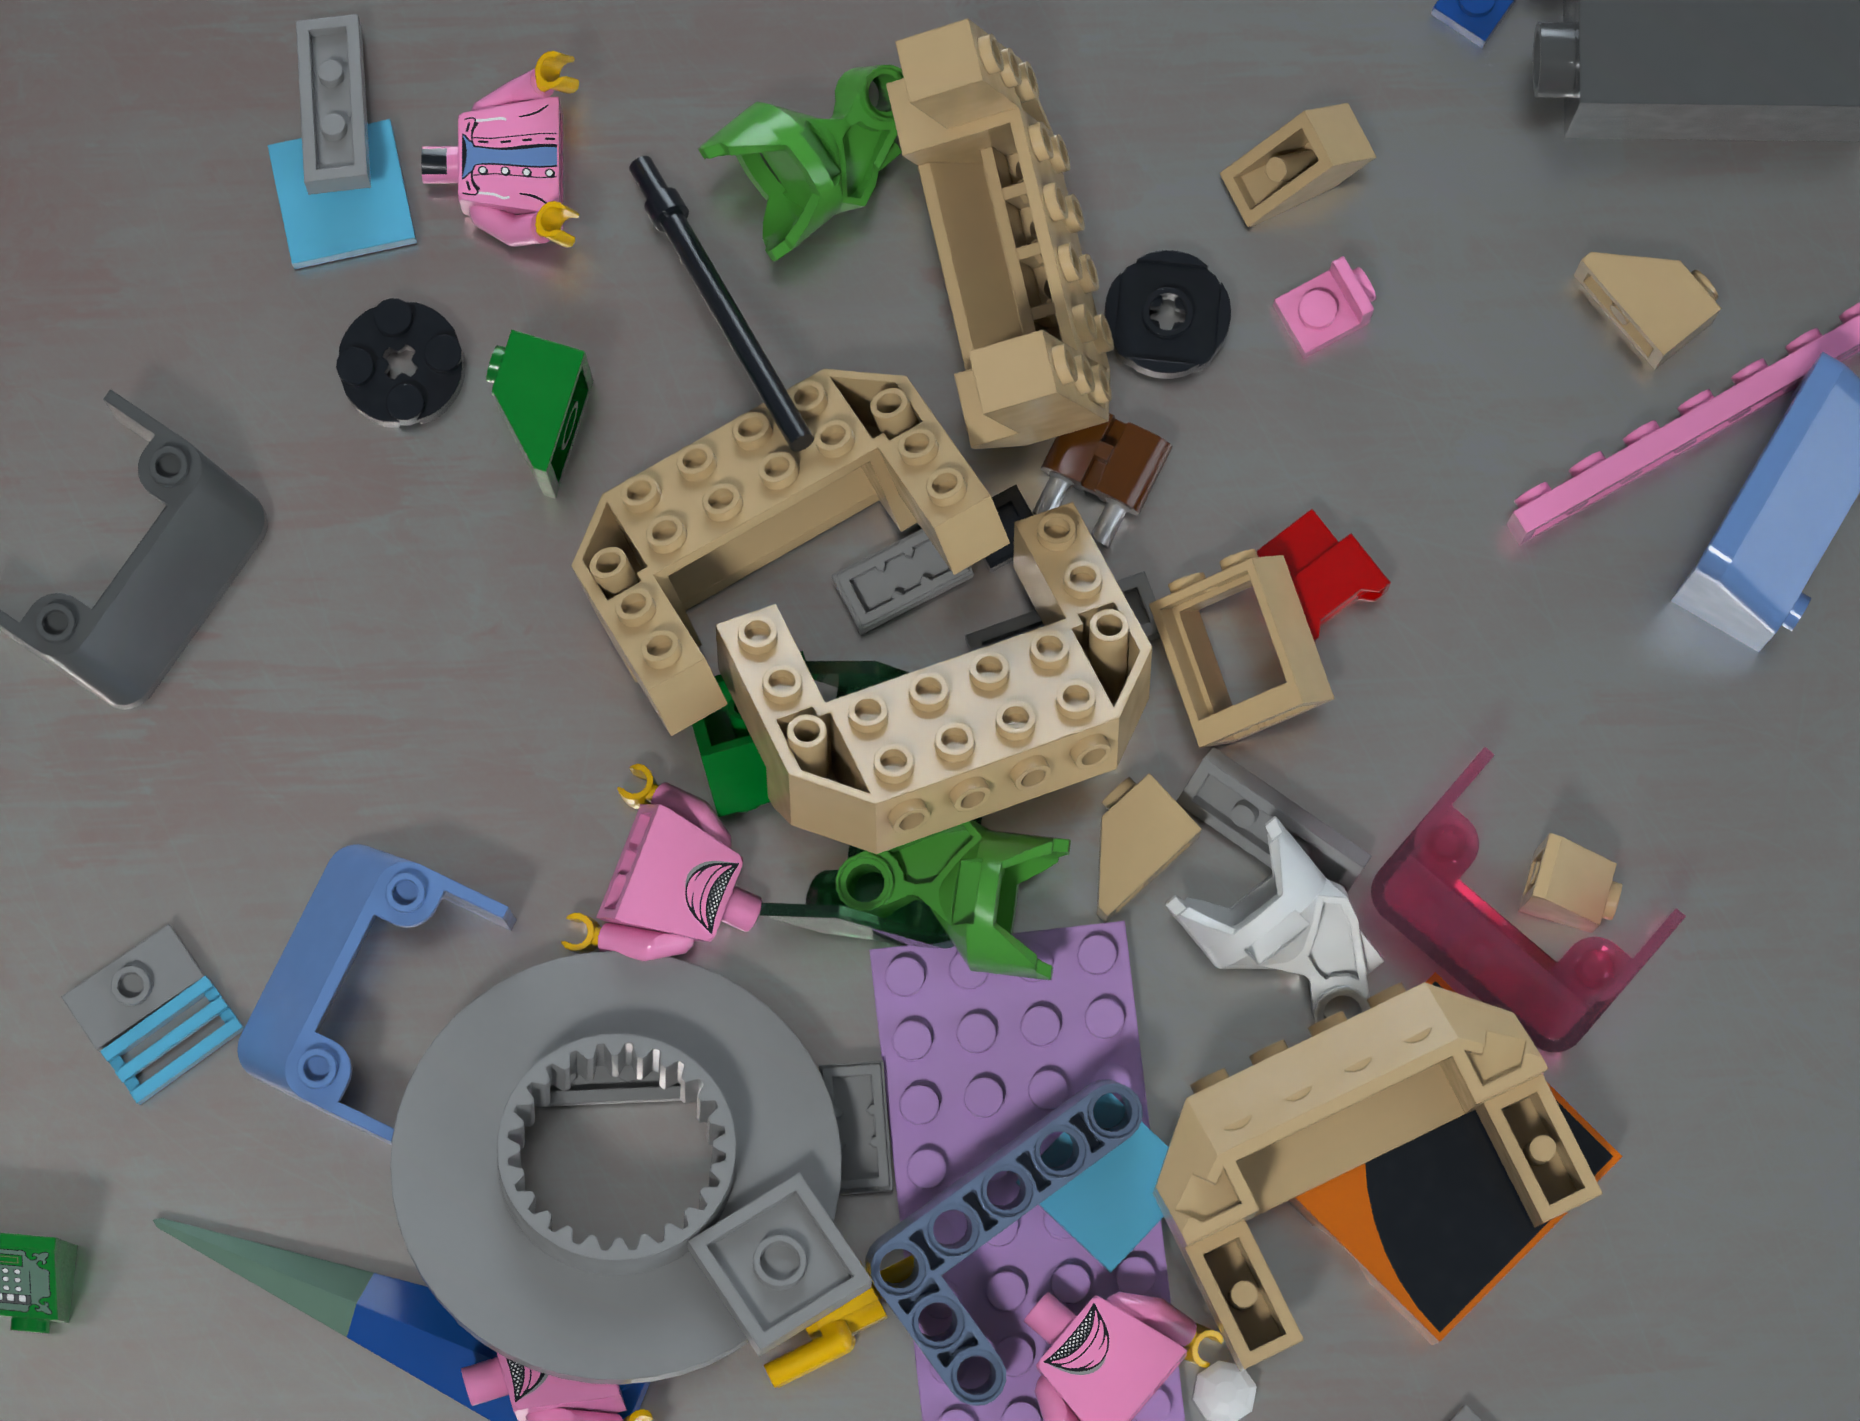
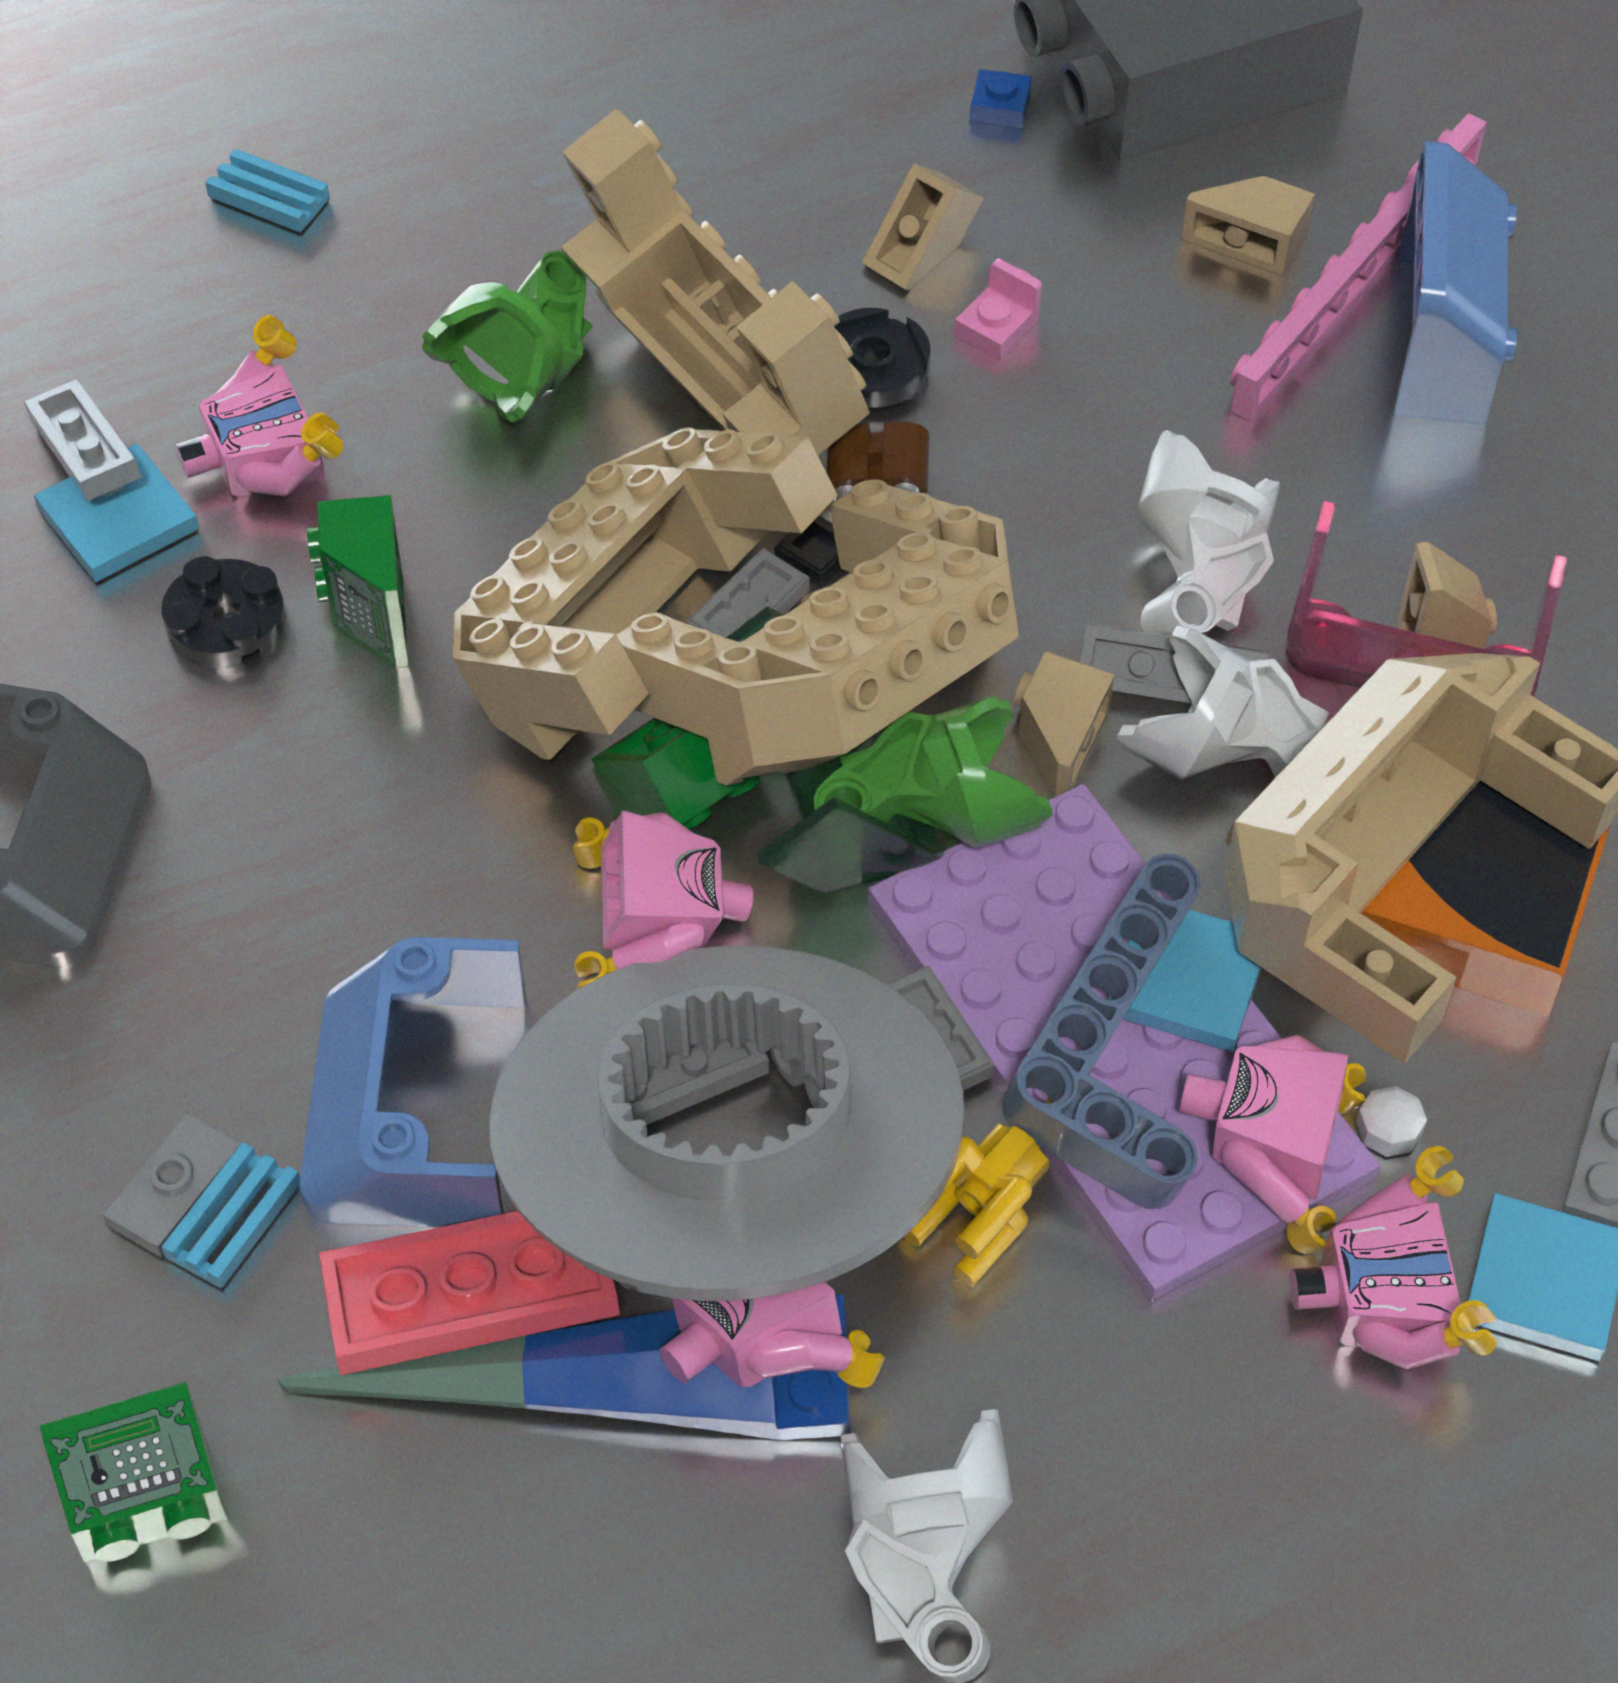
camera: 25 degrees left, 25 degrees down
black bar [629,156,814,452] -> none
light grey plate [687,1173,872,1357] -> none
tan window [1149,549,1335,748] -> none
red piece [1256,509,1391,644] -> none
none -> coral plate [319,1211,620,1375]
none -> white piece [1138,430,1280,636]

